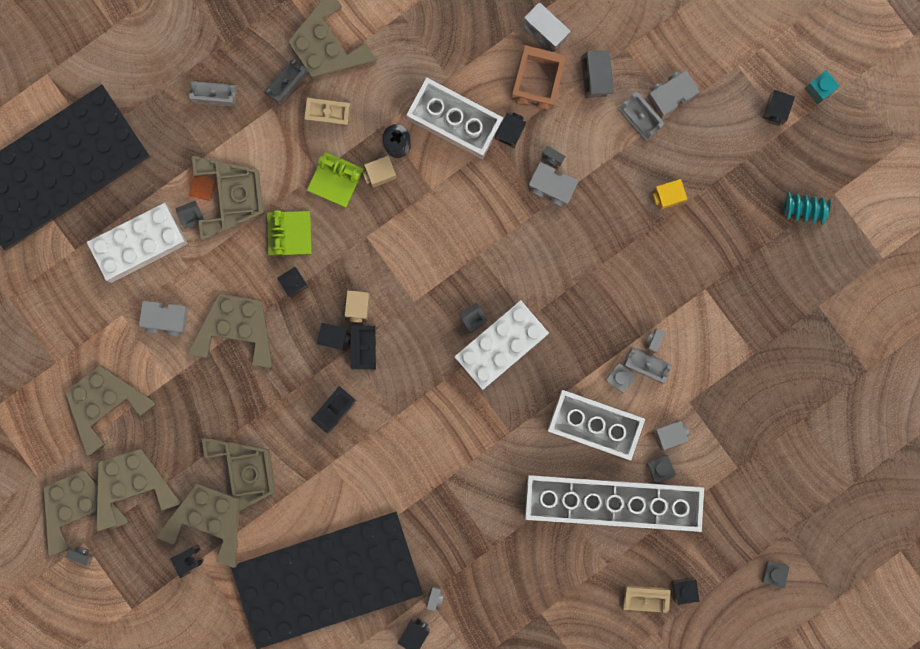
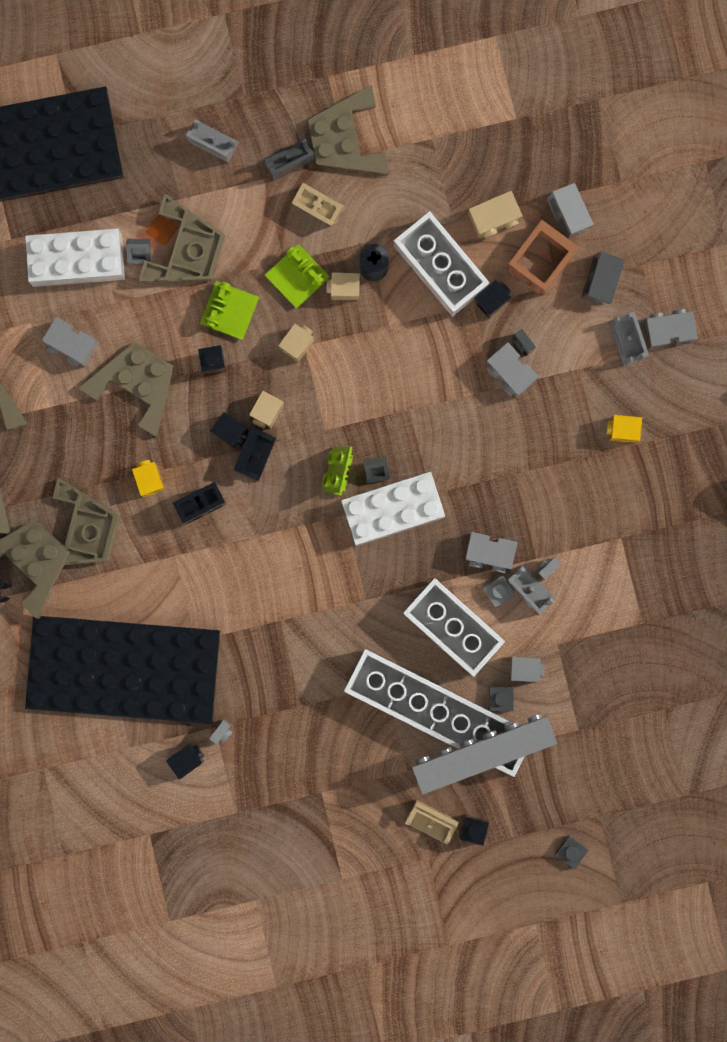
camera: 30 degrees right, 0 degrees up
none -> yellow brick [132,460,165,498]
none -> tan brick [278,324,314,362]
none -> lime hinge [322,447,353,496]
none -> light grey brick [412,713,558,795]
none -> light grey brick [465,532,518,574]
none -> tan brick [468,191,522,239]

